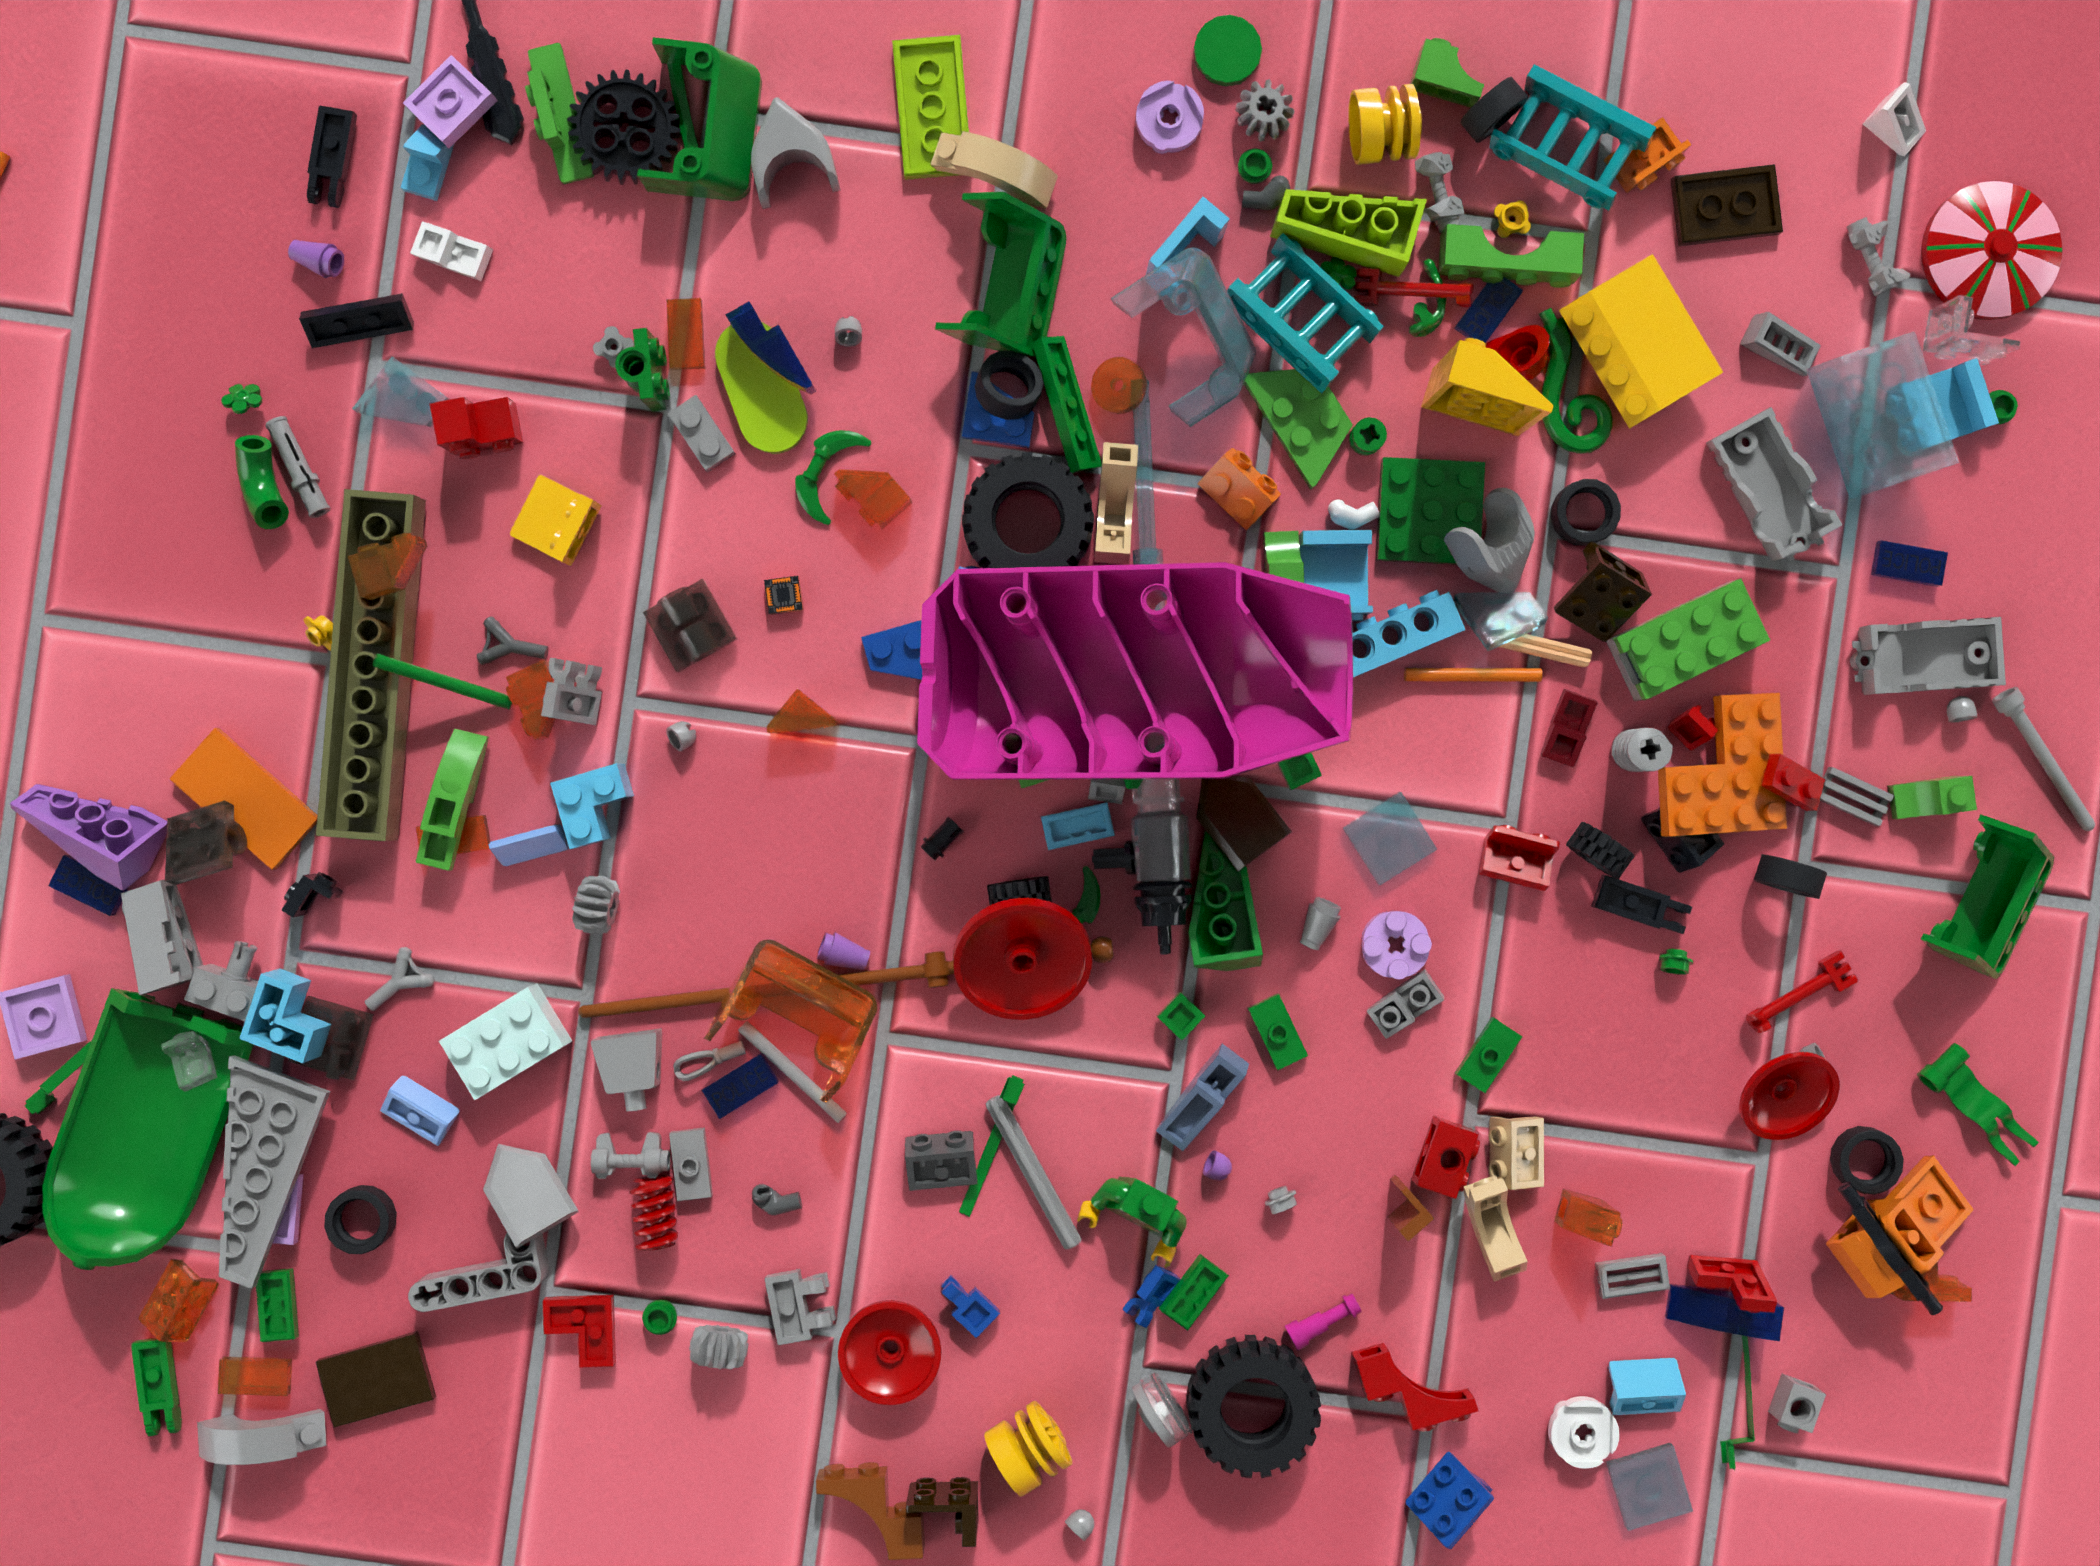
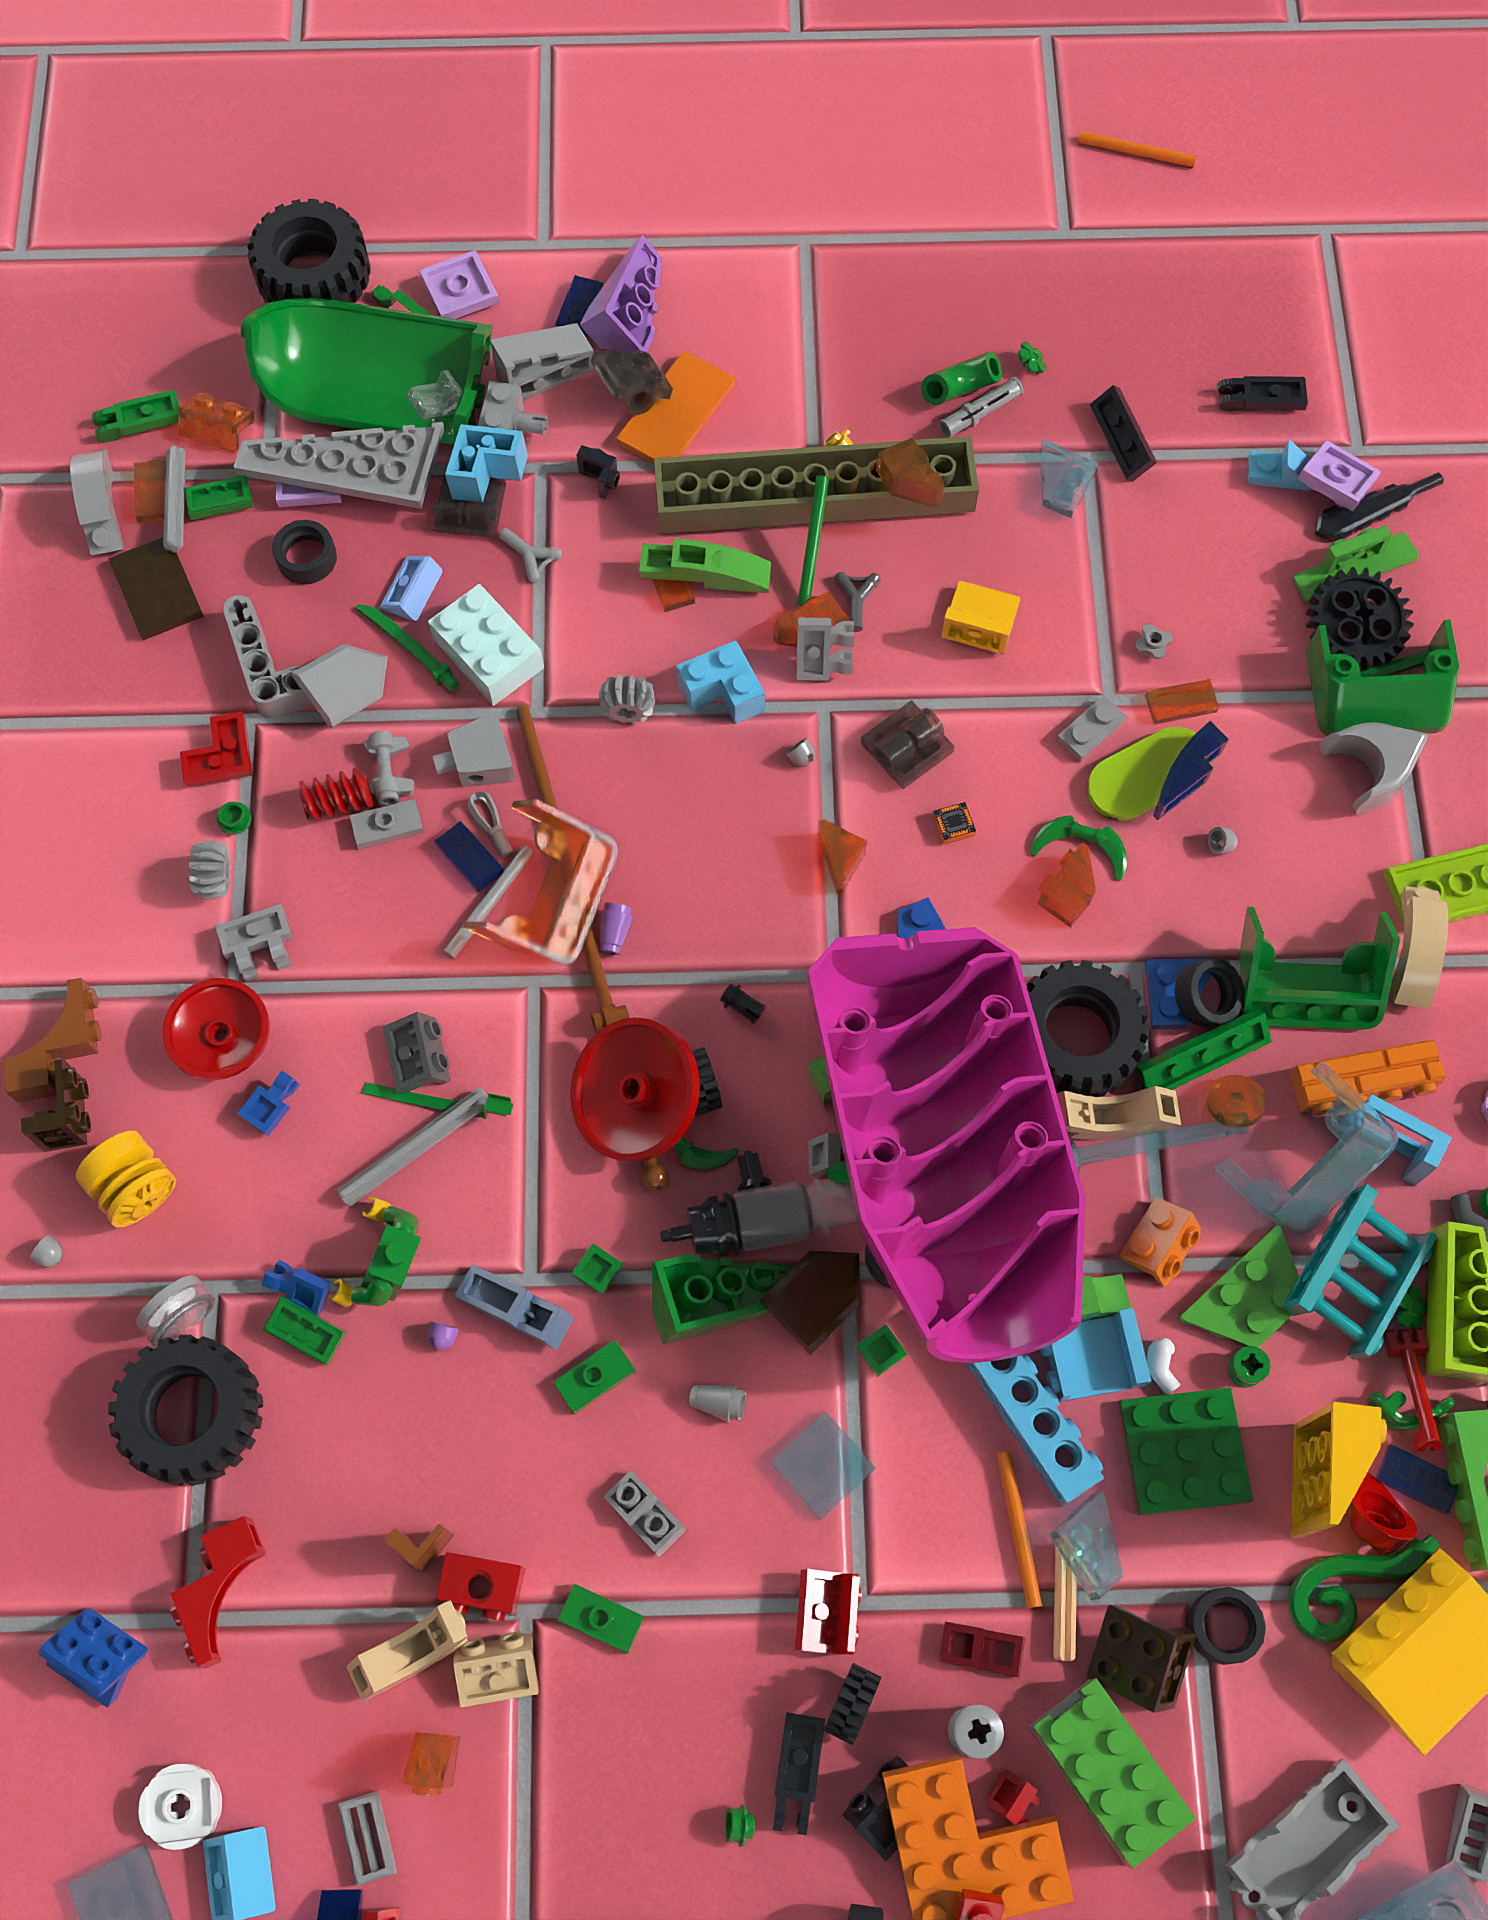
camera: 80 degrees right, 20 degrees down
medium lavender cone [288,240,344,278] -> none
white slope [410,221,493,281] -> none
red brick [429,397,523,459] -> none
light blue slope [488,824,568,866] -> none
green plate [615,328,670,411] -> none
dark grey arm [752,1184,802,1215] -> none
medium azure plate [1041,802,1115,850] -> none
light grey plate [1265,1186,1297,1214] -> none
dark pink piece [1285,1294,1362,1351] -> none
lavender plate [1361,910,1432,980] -> none
light grey animal [1444,488,1535,594] -> none
none -> light grey axle [163,445,186,553]
none -> green sword [357,604,459,692]
none -> orange brick [1289,1039,1446,1116]

